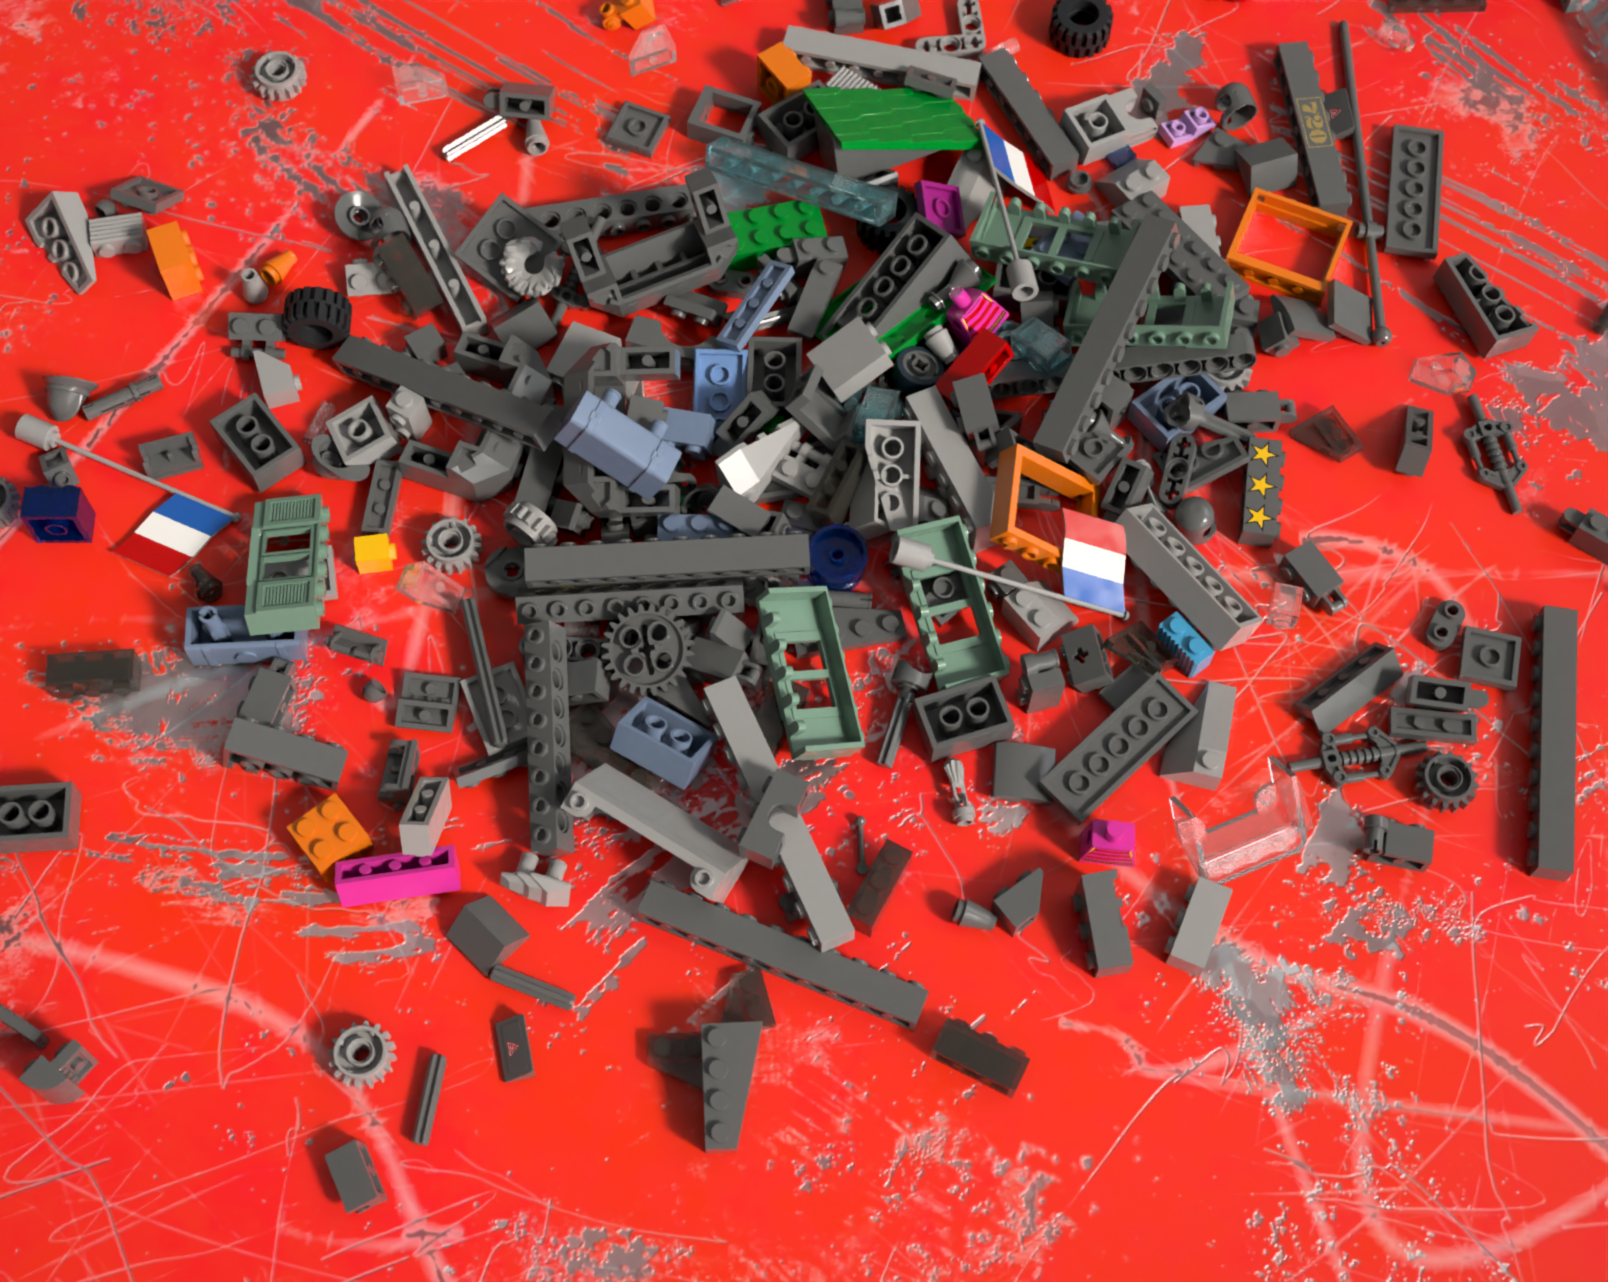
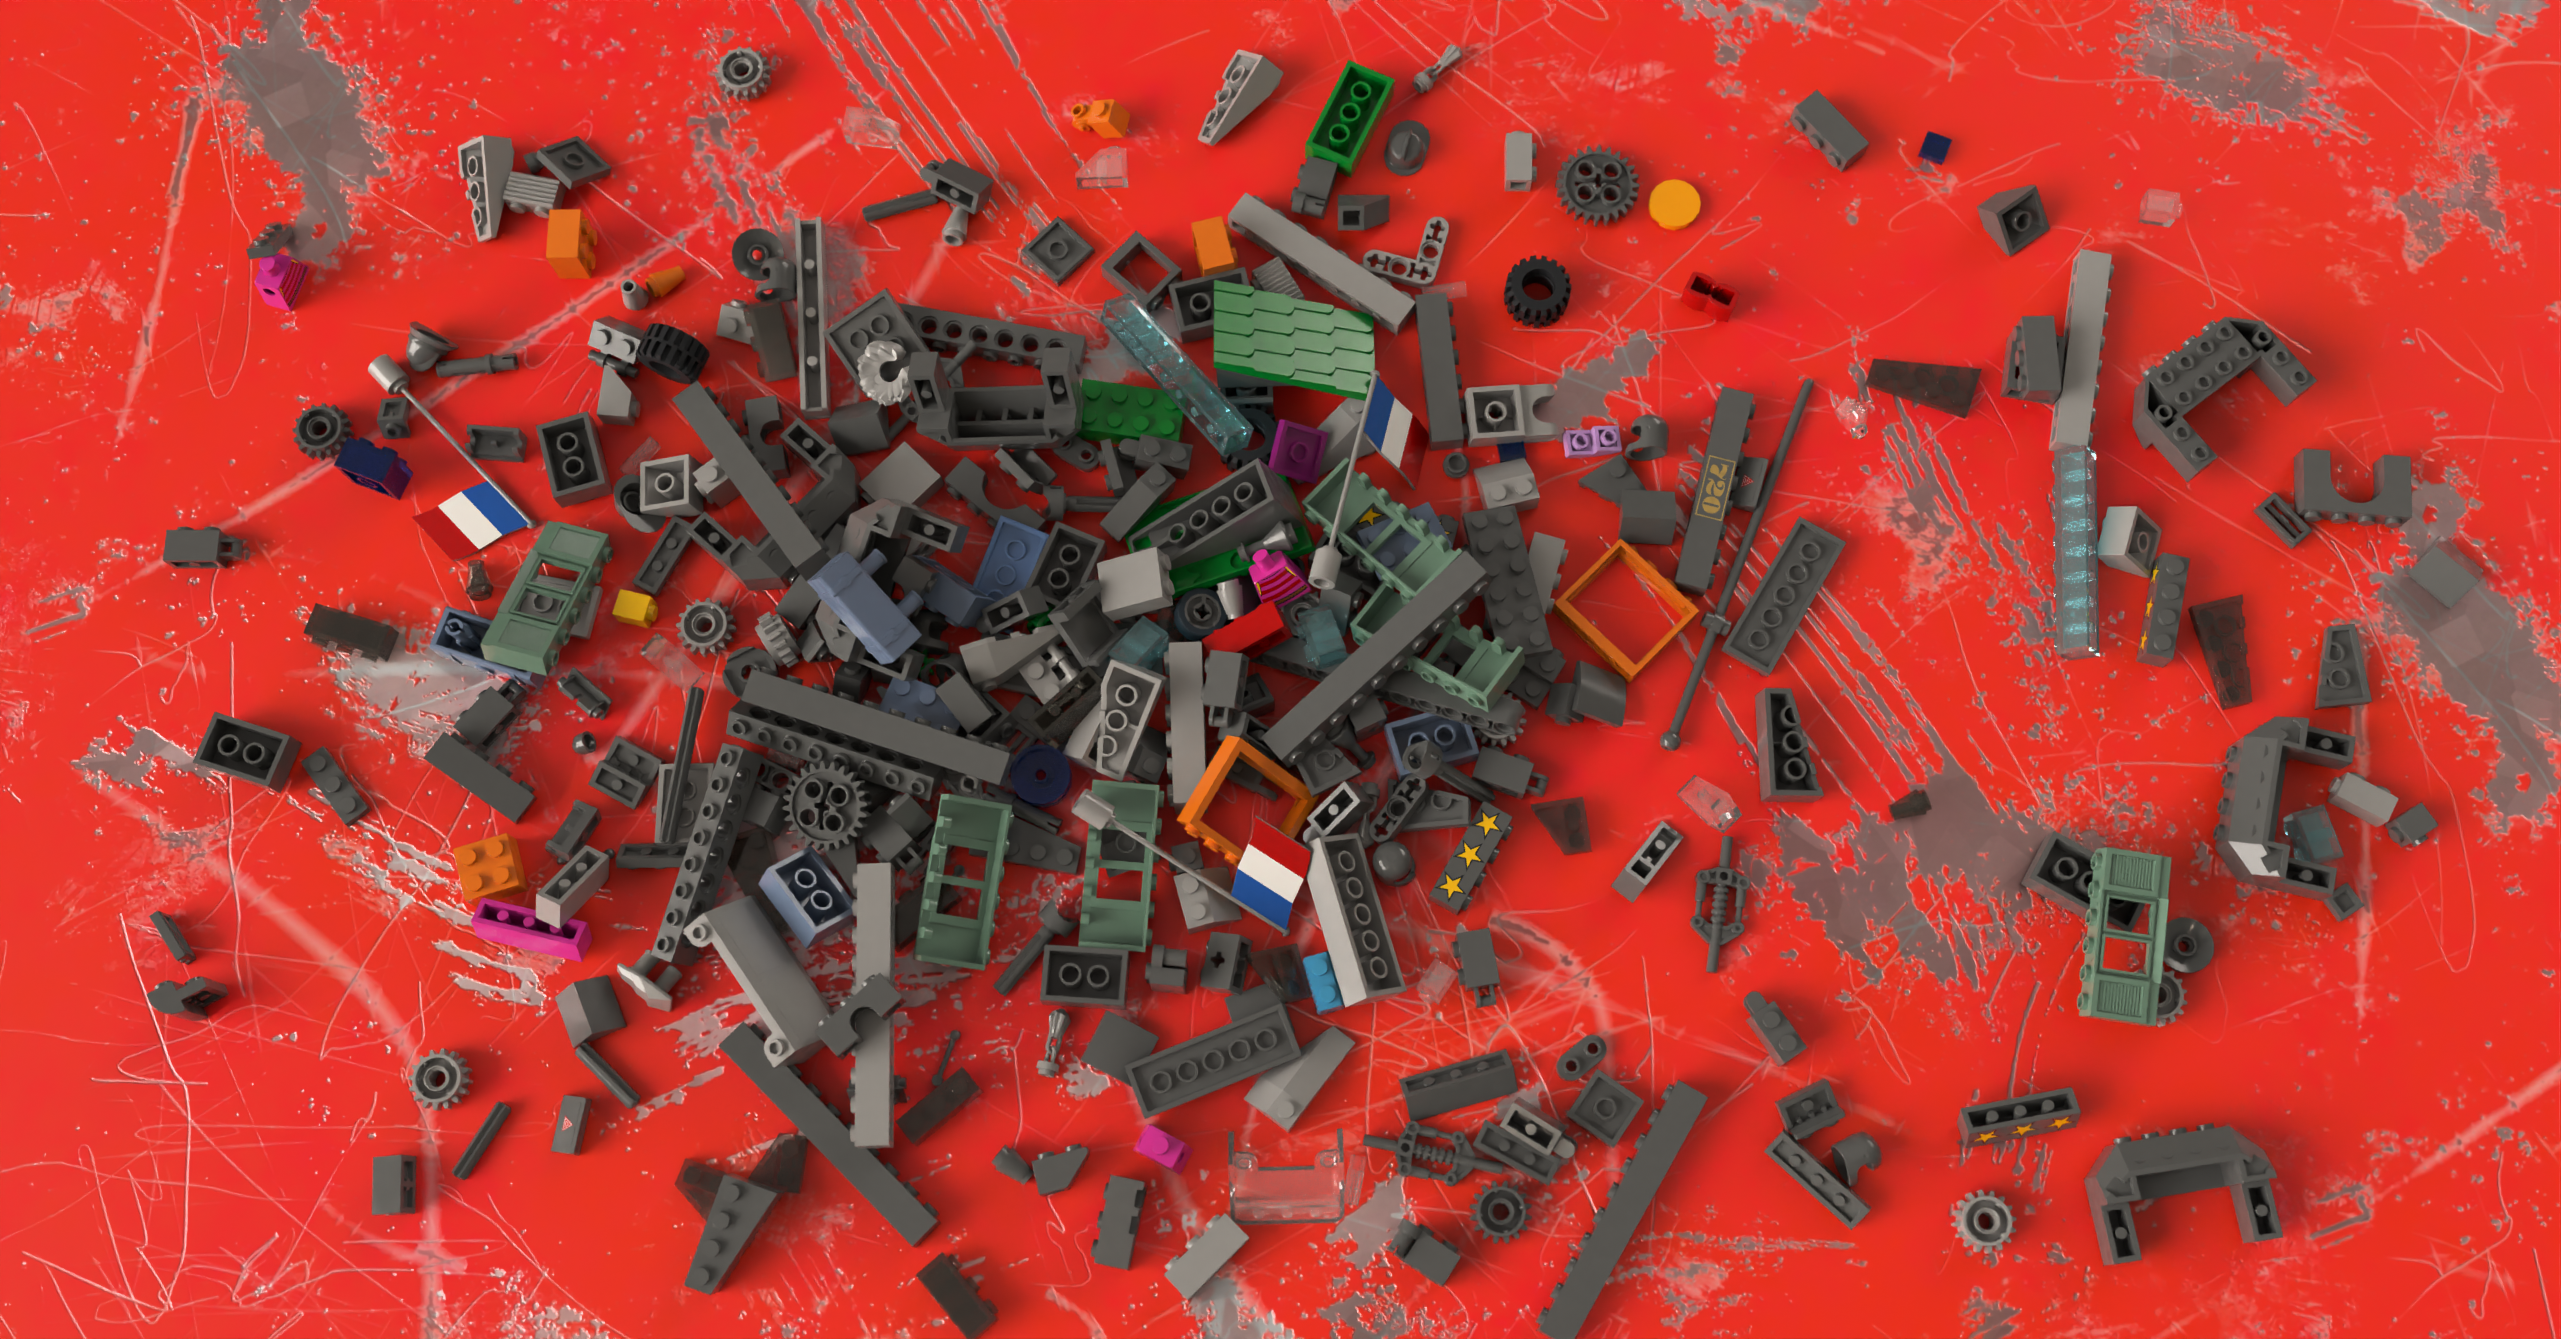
camera: 25 degrees right, 10 degrees up
sand blue plate [715,260,795,353] -> none
dark grey plate [904,65,958,99] -> none
dark grey plate [1140,83,1167,119] -> none
dark grey tile [1328,279,1372,346] -> none
none -> dark grey plate [300,746,371,827]

